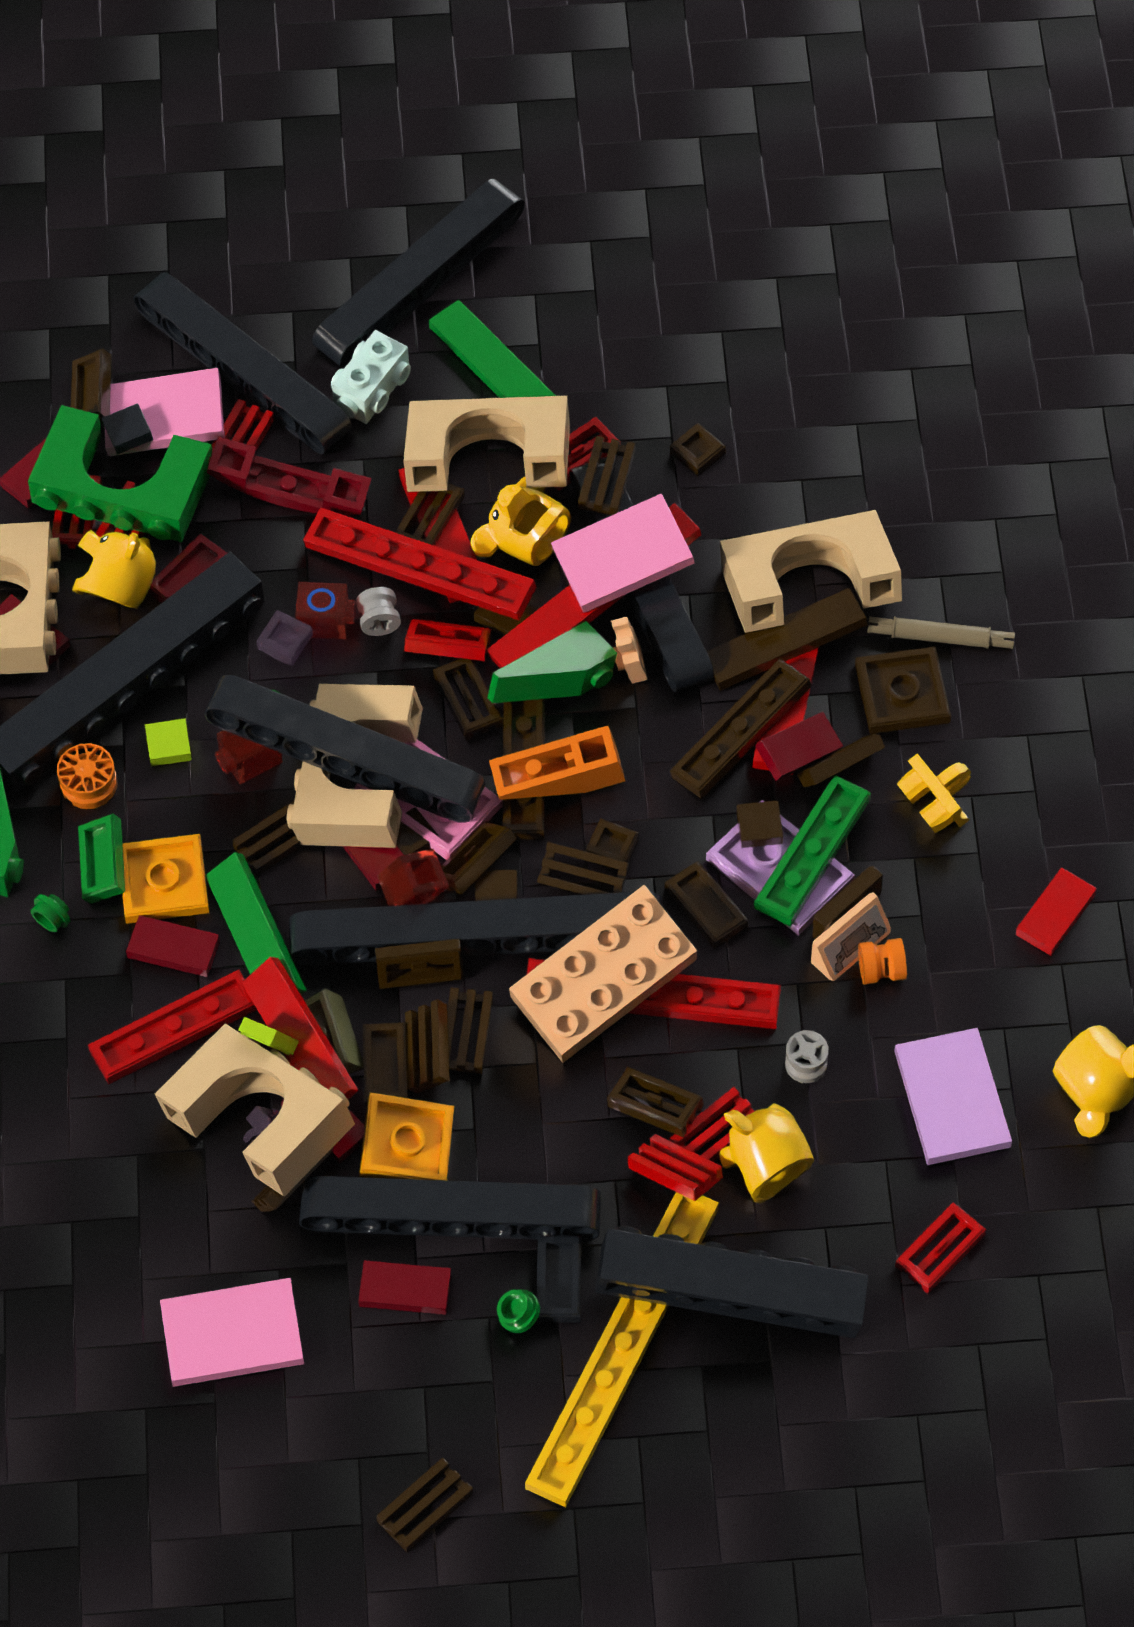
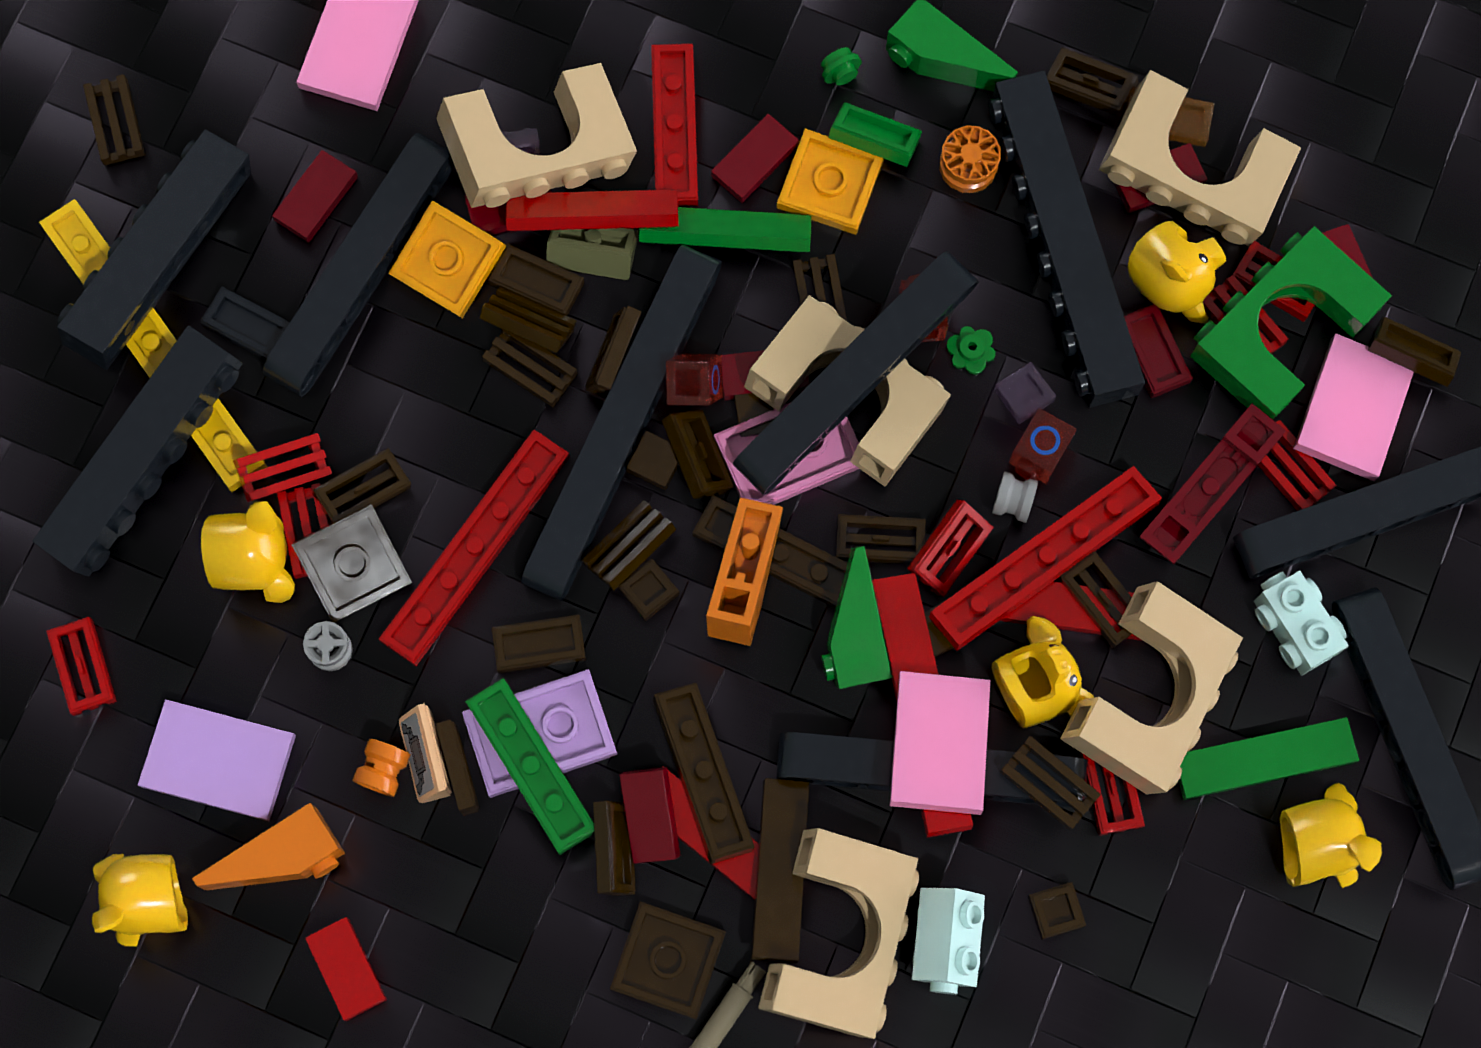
camera: 115 degrees right, 15 degrees up
black tile [102,403,154,455] -> none
lime tile [145,718,192,767] -> none
lime tile [238,1017,299,1055] -> none
green plate [497,1289,540,1333] -> none
light nougat brick [509,885,697,1063] -> none
light nougat plate [611,617,648,684] -> none
dark brown tile [736,801,783,848] -> none
yellow hips [897,753,971,833] -> none
none -> black brick [57,129,251,370]
none -> orange slope [192,803,345,890]
none -> tile [292,503,412,622]
none -> light aqua brick [912,888,985,994]
none -> yellow piece [1280,783,1382,888]

